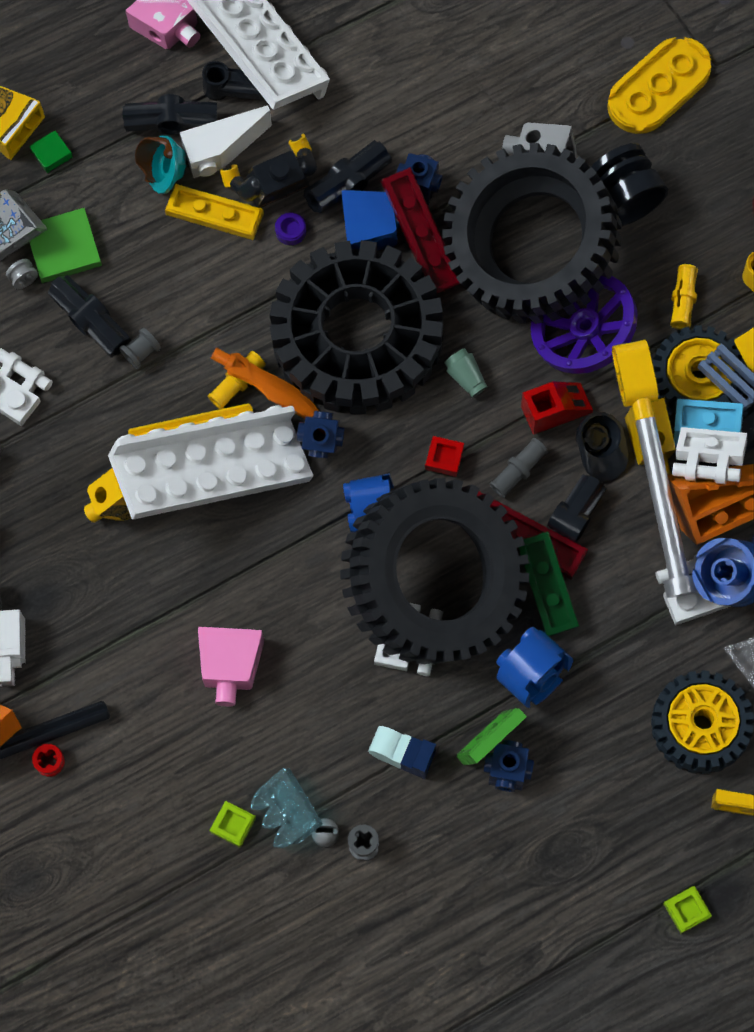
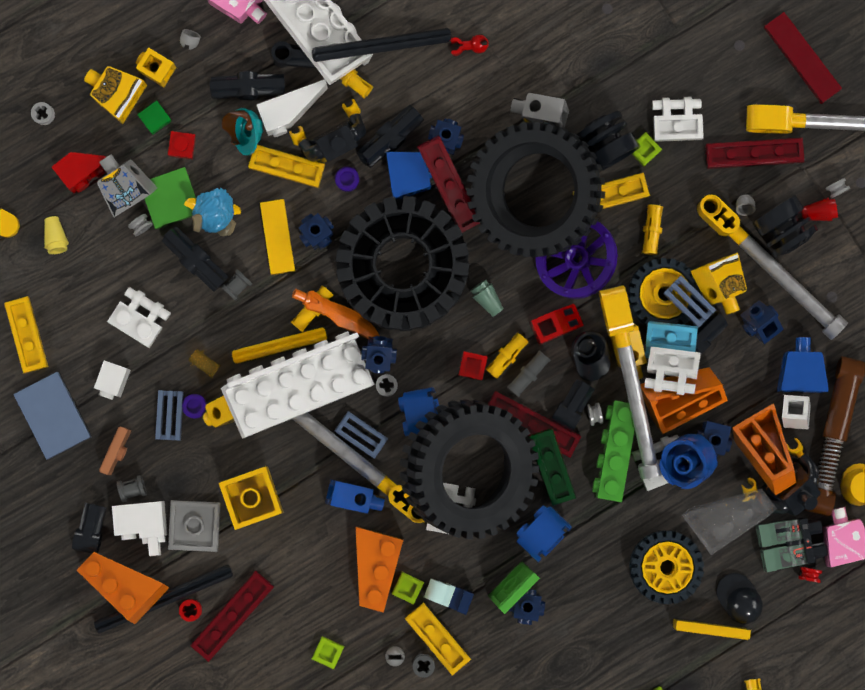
camera: 10 degrees left, 15 degrees up
bright pink torso [198,627,264,707] -> none
clear light blue plate [251,768,323,848] -> none
yellow tile [607,37,711,134] -> none
none -> yellow brick [136,48,176,88]
none -> sand blue tile [155,390,184,441]
none -> red plate [168,131,196,160]
none -> light grey tile [168,500,221,552]
none -> light grey hinge [180,29,201,50]
none -> dark purple tile [182,394,207,419]
none -> dark azure hair [184,188,241,236]
none -> clear yellow pin [189,349,221,378]
none -> dark red tile [190,571,274,662]
none -> yellow brick [219,466,284,530]
none -> yellow tile [260,199,295,275]
none -> flat silver piece [293,412,424,523]
none -> dark blue brick [298,213,334,251]
none -> black axle [312,28,452,62]
none -> blue torso [325,479,385,514]
none -> sand blue tile [334,411,388,459]
none -> yellow pin [340,69,373,99]
none -> orange wedge [356,526,404,613]
none -> light grey bush [376,374,398,397]
none -> lime tile [392,572,424,605]
none -> yellow tile [405,602,471,676]
none -> red arm [450,34,489,56]
none -> yellow pin [485,332,529,379]
none -> yellow tile [573,173,650,209]
none -> light grey bush [586,402,603,426]
none -> bright green brick [592,401,635,502]
none -> lime tile [632,132,662,167]
none -> white plate [652,97,703,141]

